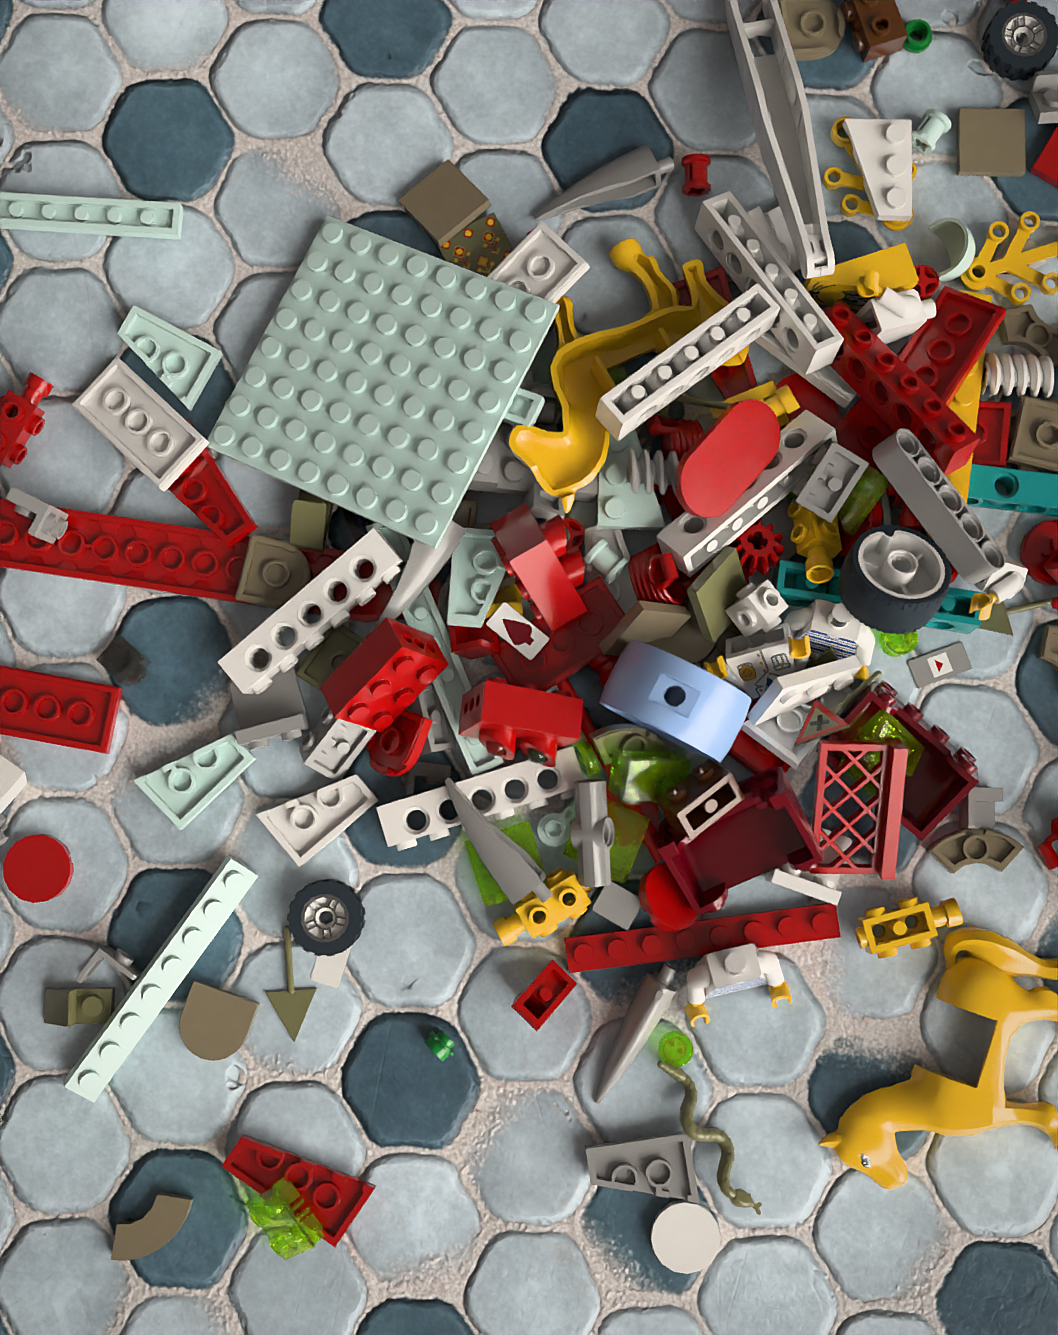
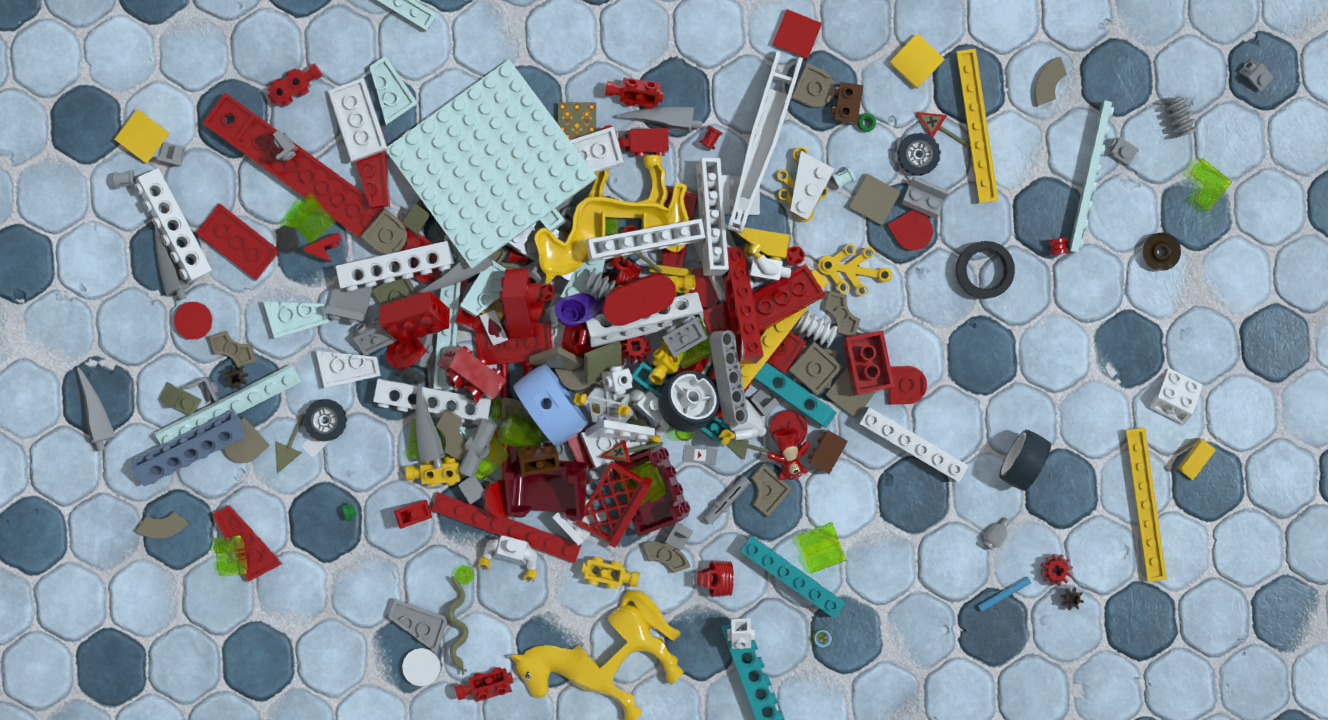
camera: 30 degrees right, 5 degrees up
dark tan tile [398,159,491,247] -> none
light grey piece [594,964,677,1104] -> none
light aqua helmet [929,218,976,282] -> none
none -> sand blue brick [132,409,246,487]
none -> dark tan tile [209,331,257,367]
none -> dark brown gear [224,365,249,389]
none -> clear neon green hinge [286,193,336,244]
none -> red slope [303,232,343,262]
none -> dark tan tile [436,409,467,461]
none -> red brick [455,667,514,702]
none -> red bush [509,248,529,266]
none -> dark purple piece [555,293,599,327]
none -> red brick [605,77,664,109]
none -> red hinge [618,128,669,157]
none -> light grey pin [703,475,751,525]
none -> light grey panel [750,387,780,416]

